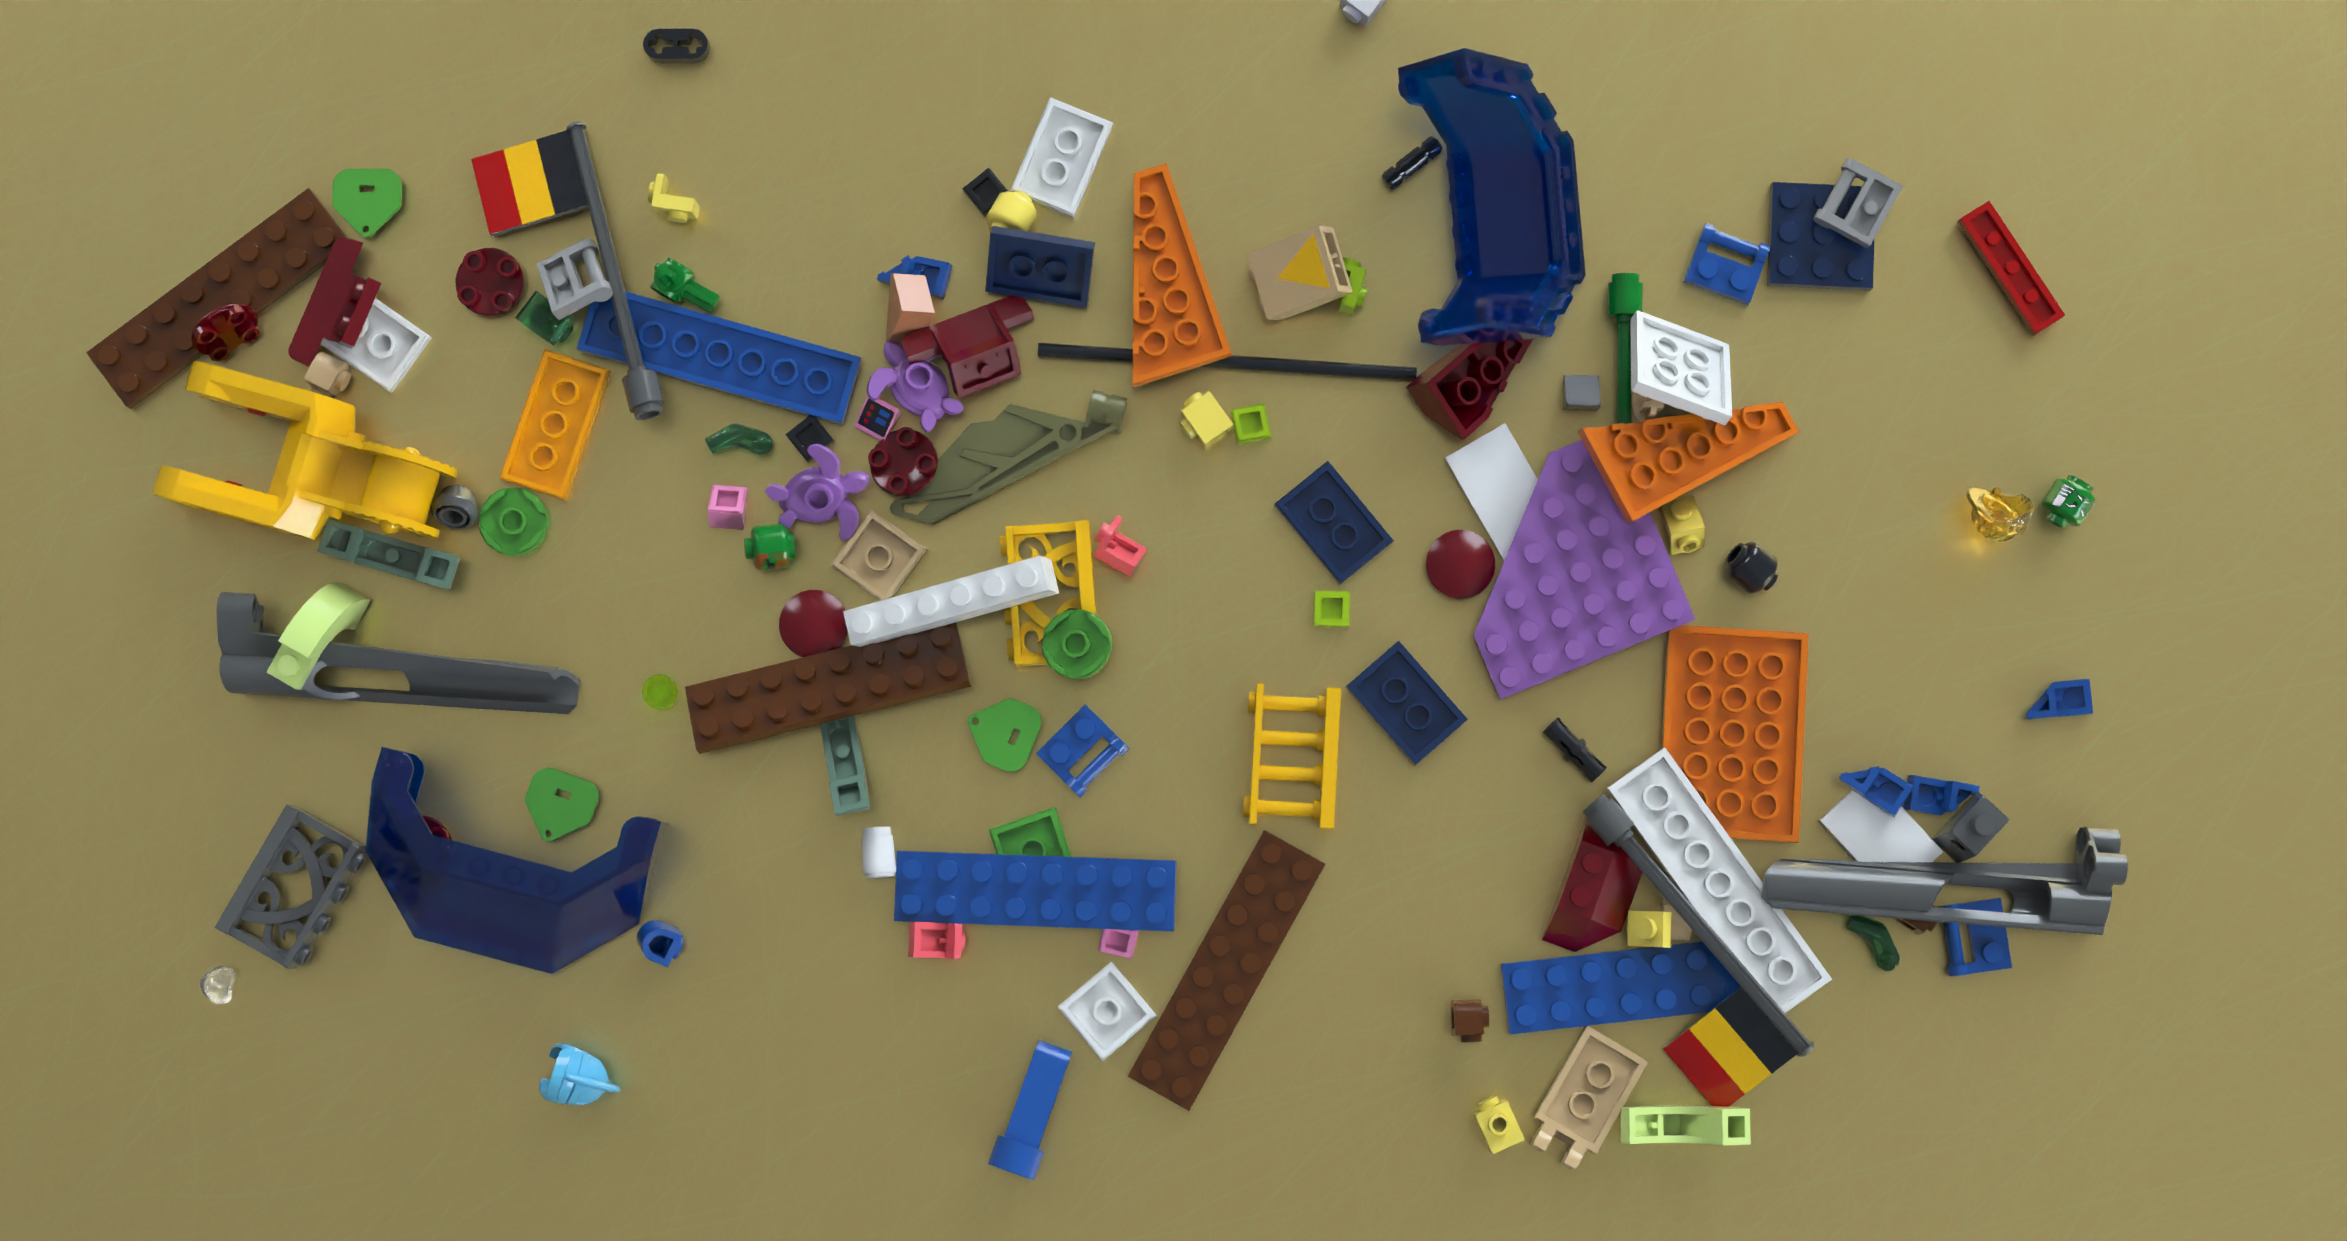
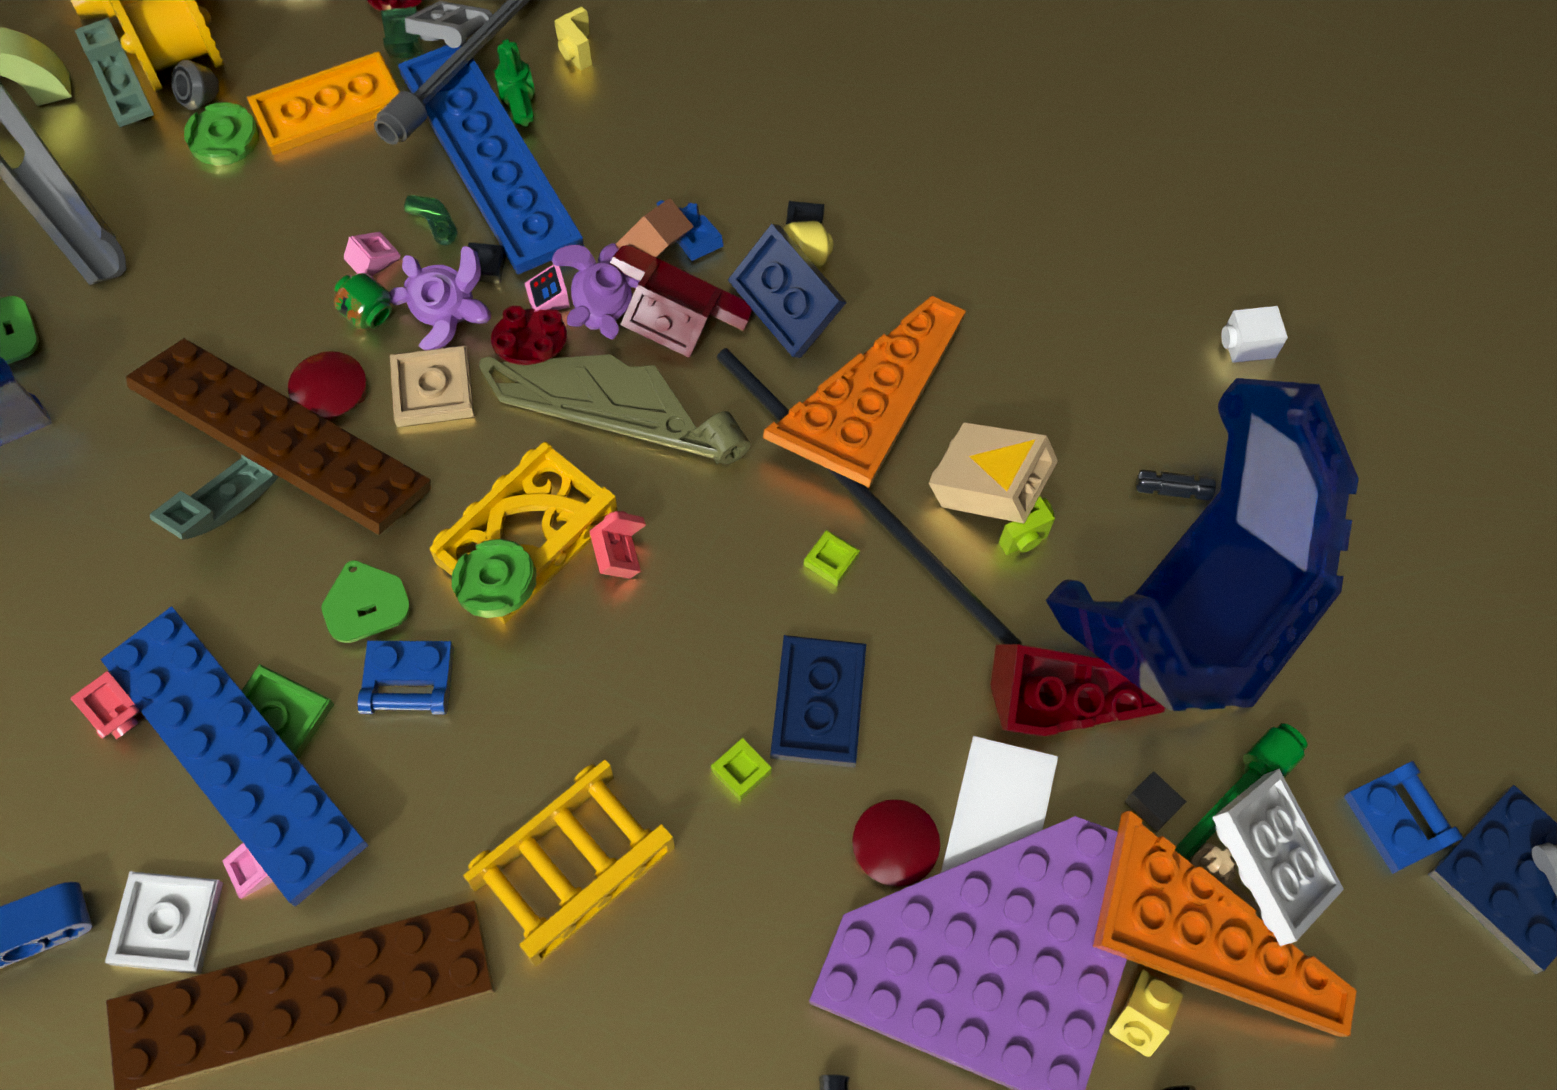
camera: 40 degrees right, 20 degrees down
clear neon green plate [642,674,678,709] -> none
white brick [843,556,1059,647] -> none
white piece [862,827,897,879] -> none
white tile [1010,97,1113,218] -> none
light yellow brick [1180,391,1234,449] -> none
dark blue plate [1346,641,1468,766] -> none

